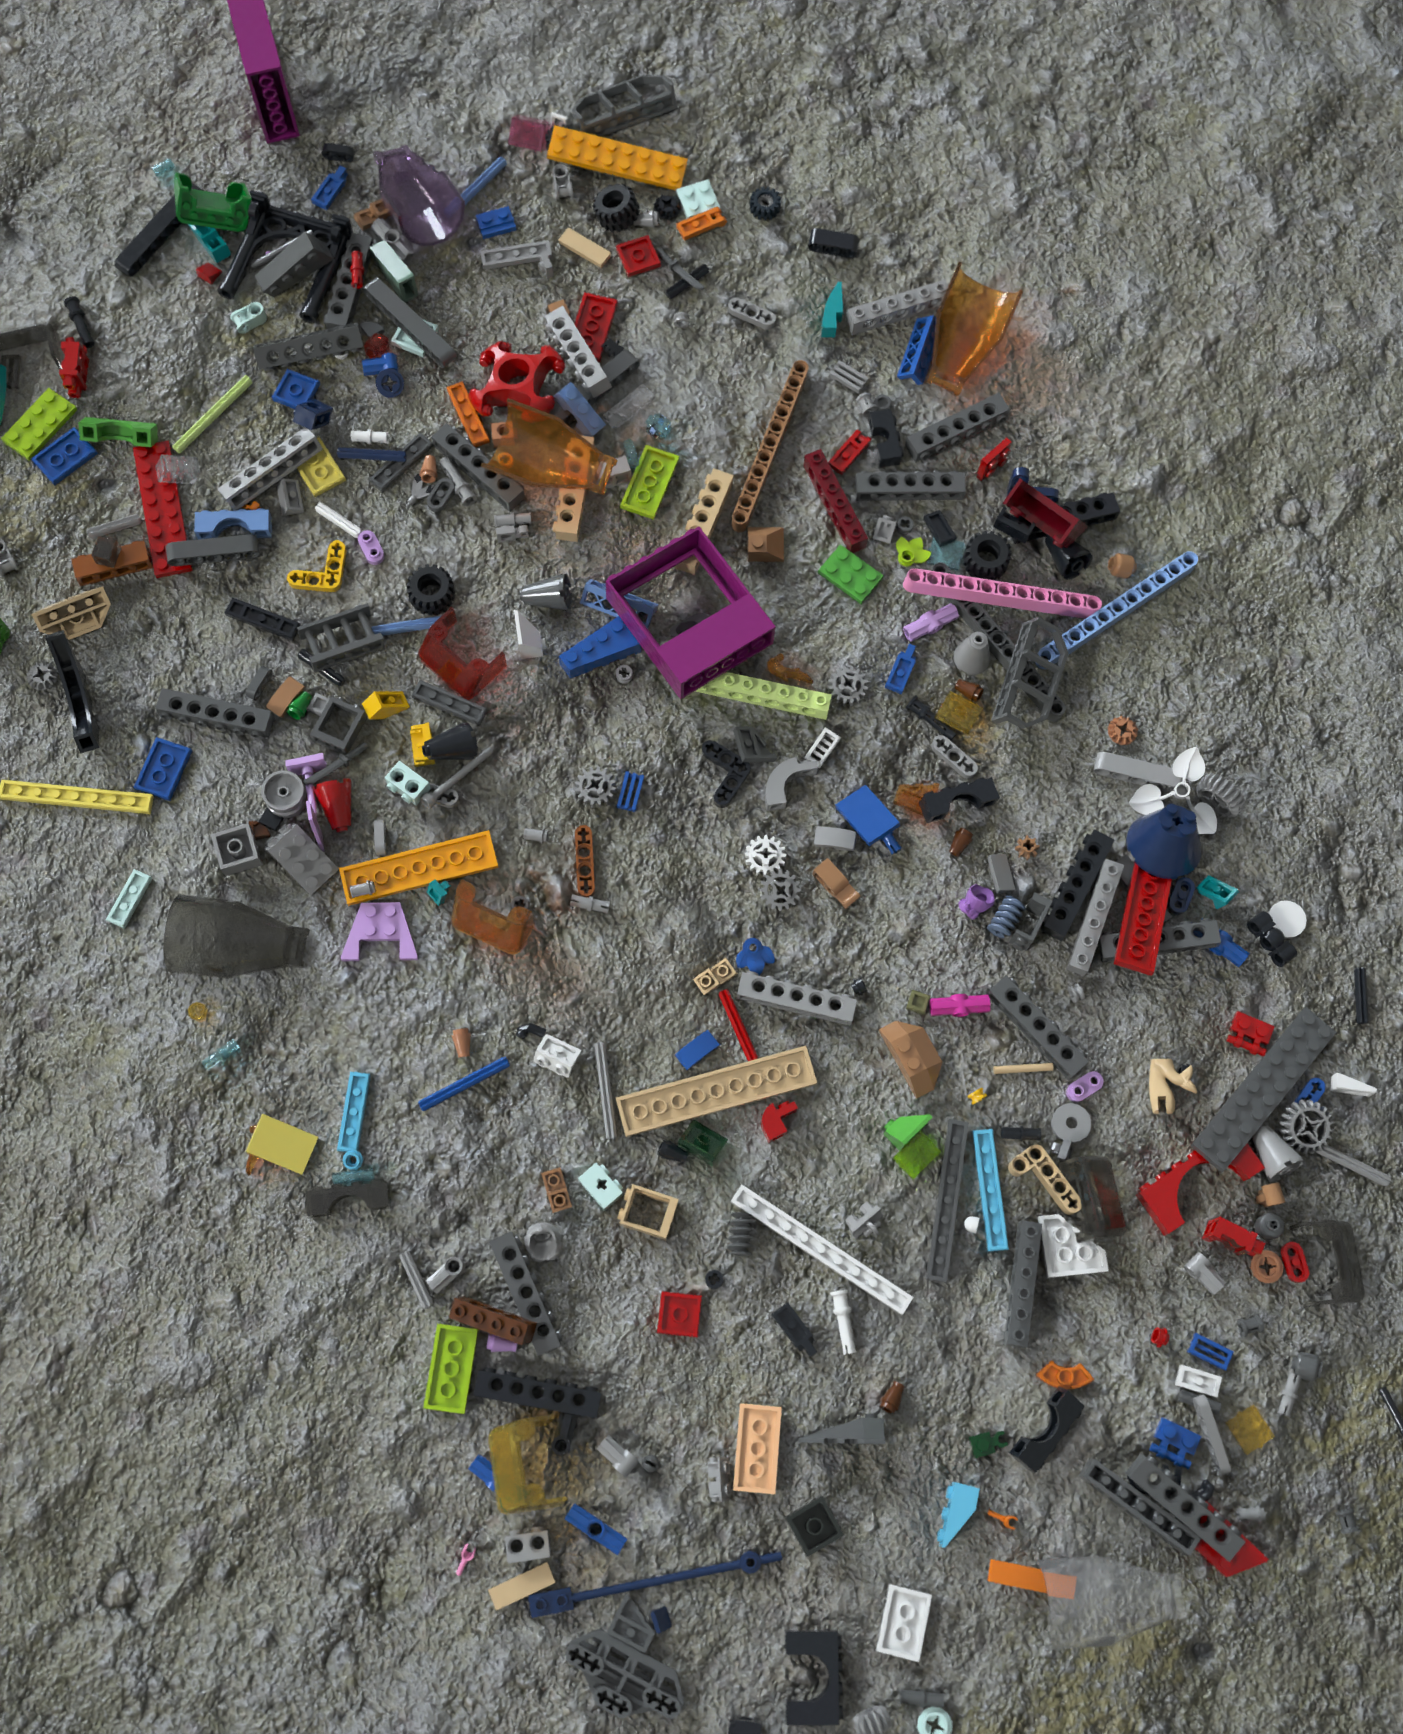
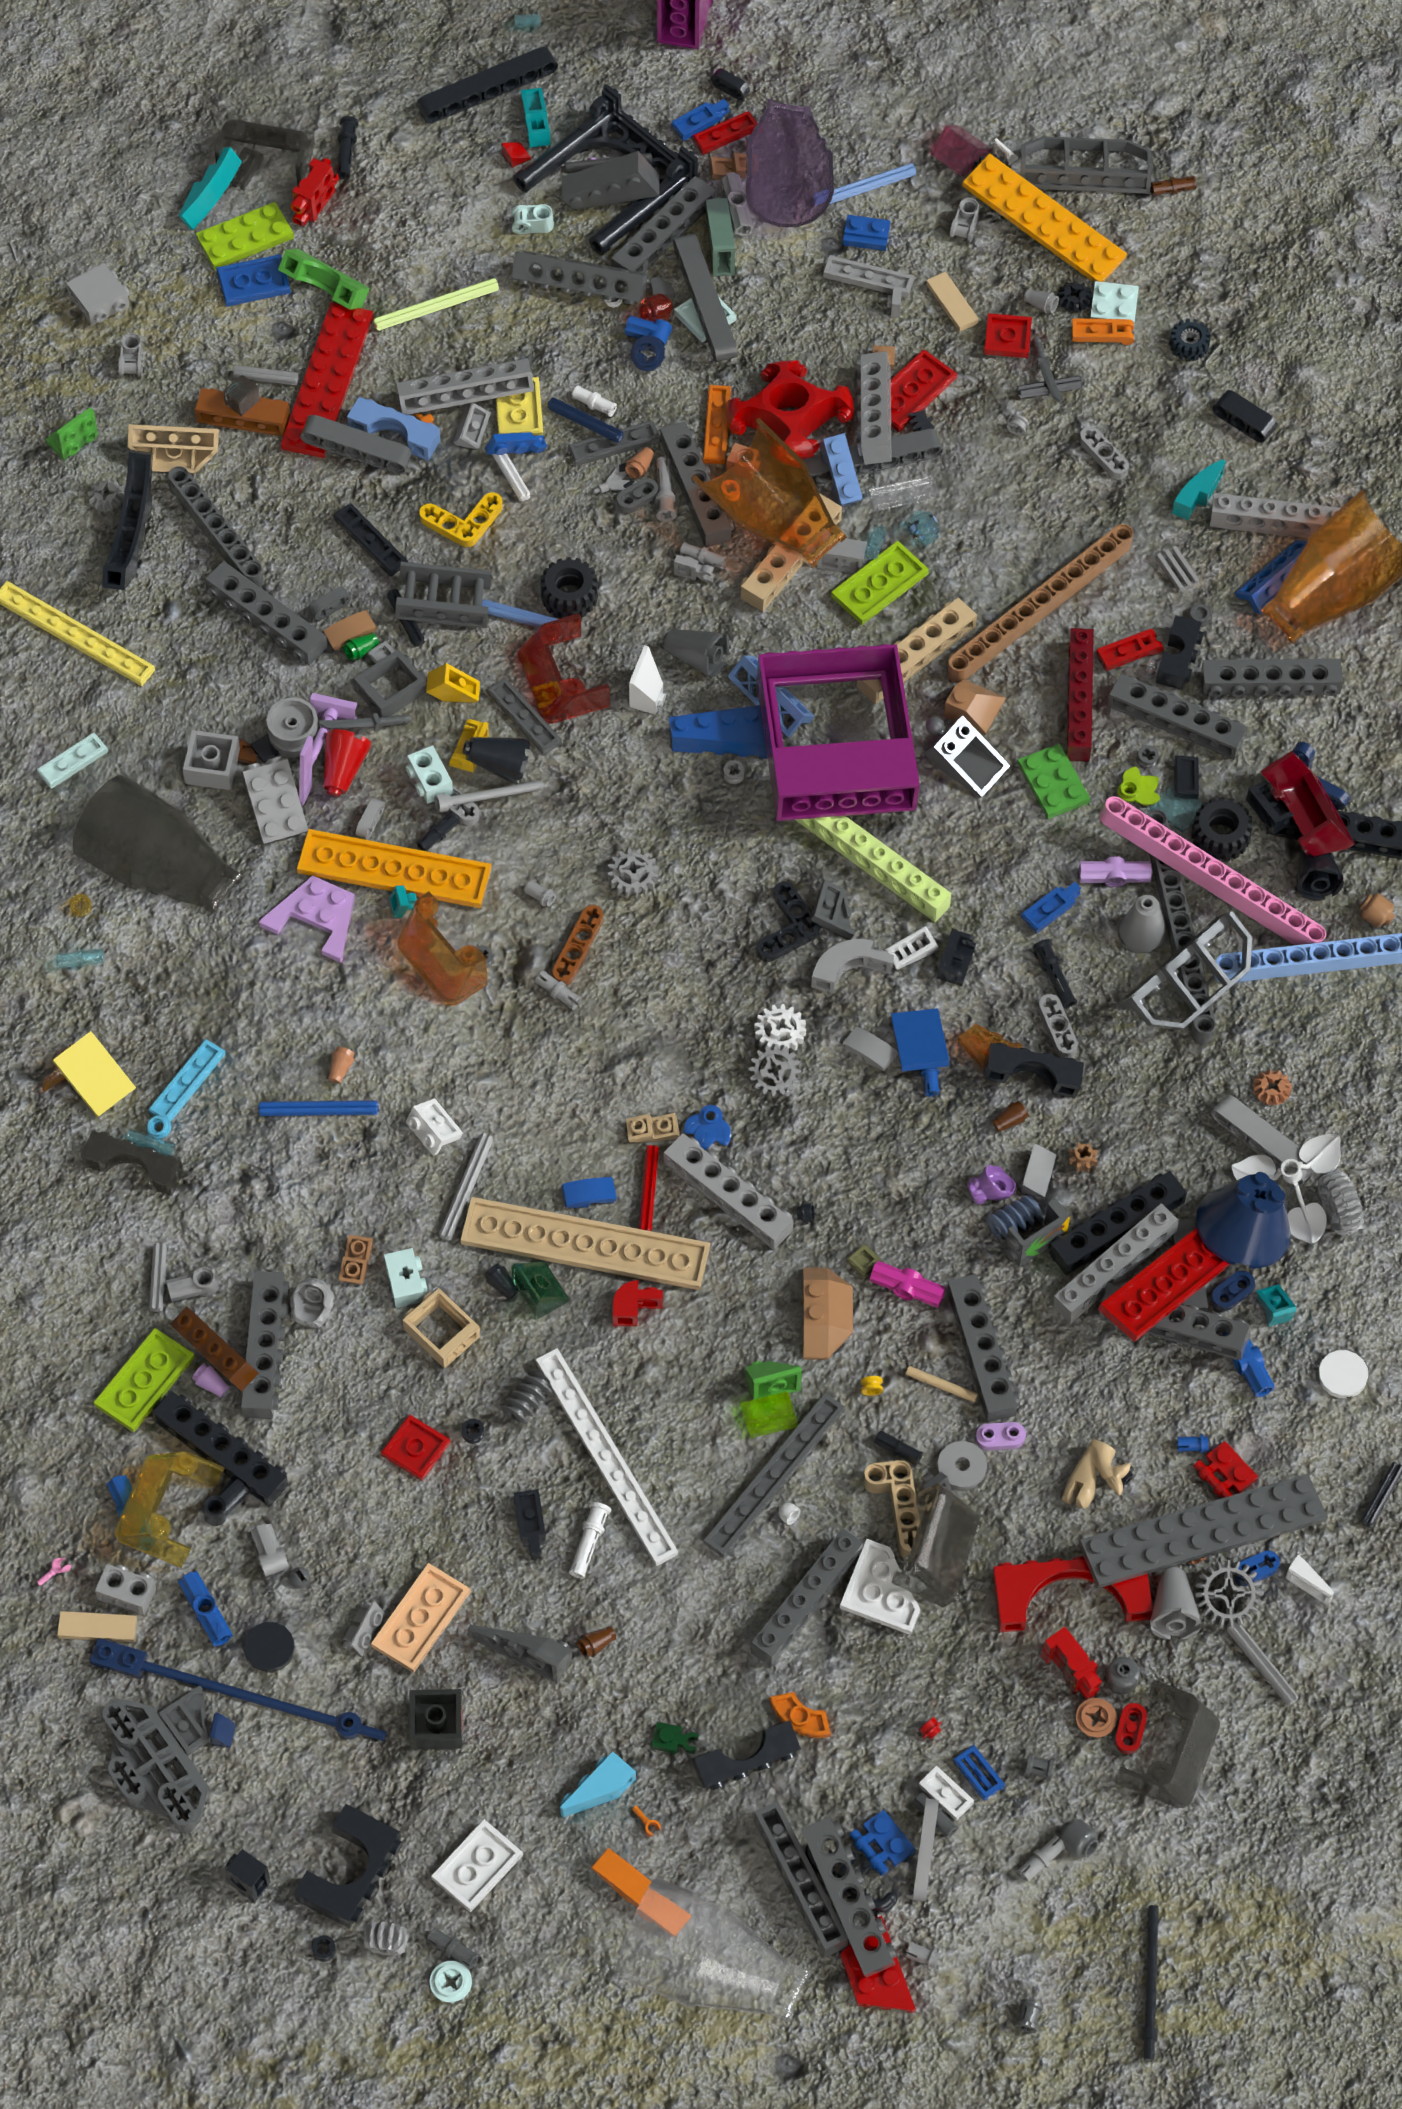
camera: 30 degrees right, 10 degrees down
blue tile [133,737,192,801] -> none
clear brick [156,455,200,484] -> none
green windscreen [174,172,251,232] -> none
blue plate [272,369,320,409] -> none
dark blue brick [293,399,333,431] -> none
red pin [350,251,364,289] -> none
light grey pin [350,880,376,898] -> none
lavender plate [358,530,384,565] -> none
black arm [516,1023,546,1039] -> none
black tyre [593,183,640,232] -> none
blue tile [617,771,644,812] -> none
clear orange piece [767,653,813,684] -> none
medium nougat piece [812,858,861,909] -> none
light grey gear [828,666,868,706] -> none
light grey hips [845,1202,883,1240] -> none
light grey bush [856,392,878,416] -> none
light grey bracket [873,515,896,543] -> none
clear yellow plate [935,691,983,735] -> none
reddish brown cone [955,679,984,702] -> none
medium azure tile [972,1129,1009,1252] -> none
red plate [976,437,1012,481] -> none
light grey bush [1068,983,1085,1003] -> none
light grey piece [1184,1252,1226,1295] -> none
clear yellow piece [1225,1404,1275,1455] -> none
black piece [1247,911,1297,967] -> none
medium nougat piece [1255,1182,1285,1207] -> none
none -> dark grey beam [169,466,264,587]
none -> black tile [244,1622,295,1673]
none -> black pin [416,811,460,851]
none -> blue hinge [484,432,547,455]
none -> red tile [692,111,759,155]
none -> dark grey slope [923,716,1010,798]
none -> black hinge [937,928,976,986]
none -> reddish brown pin [1151,175,1196,196]
none -> blue pin [1177,1434,1208,1454]

